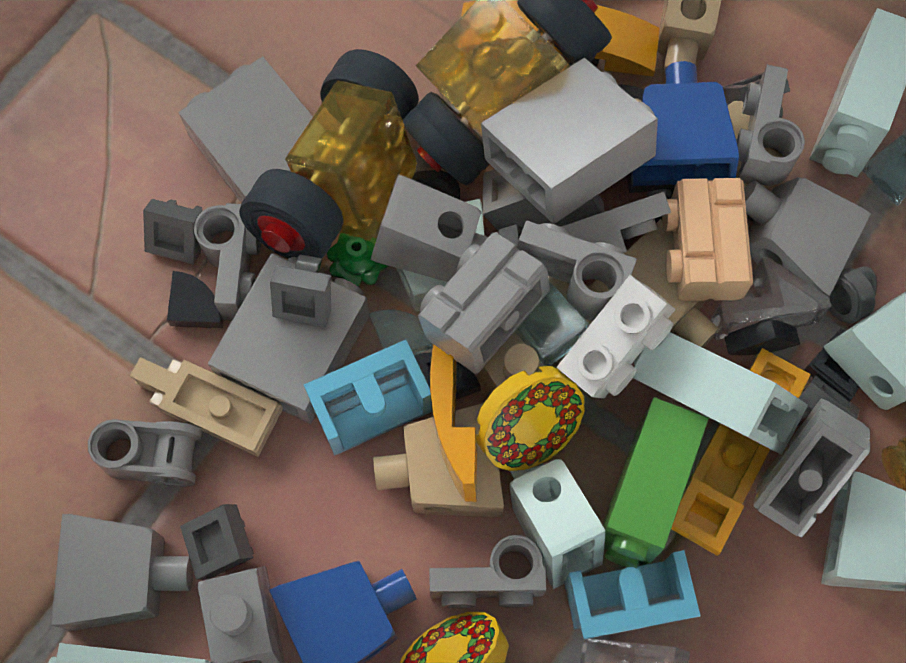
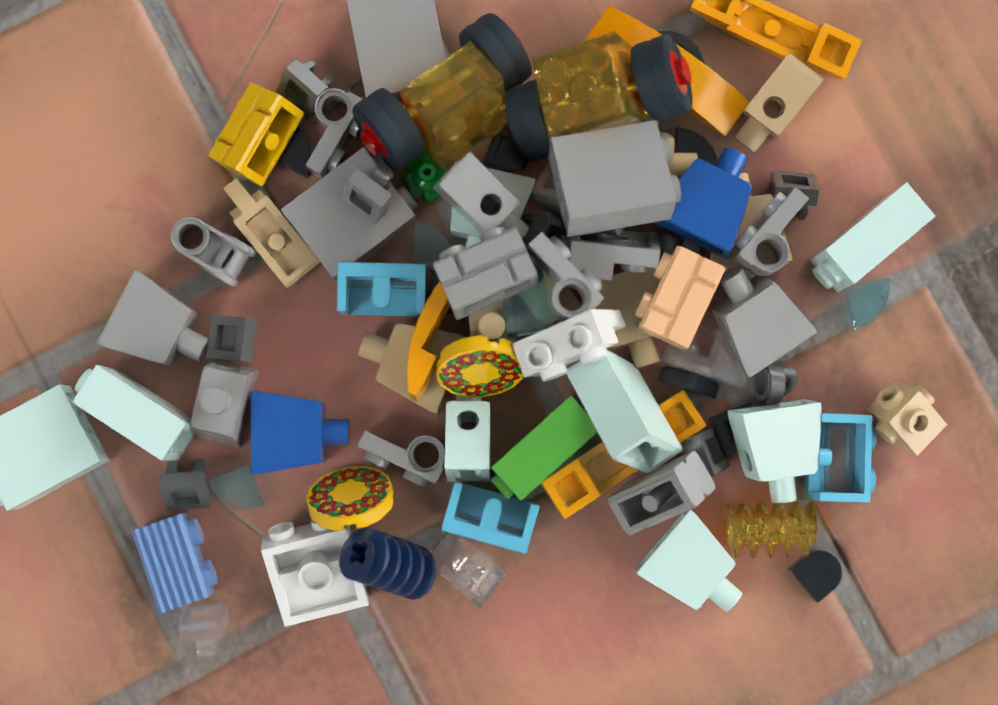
camera: 30 degrees right, 15 degrees up
none -> yellow brick [208,82,305,187]

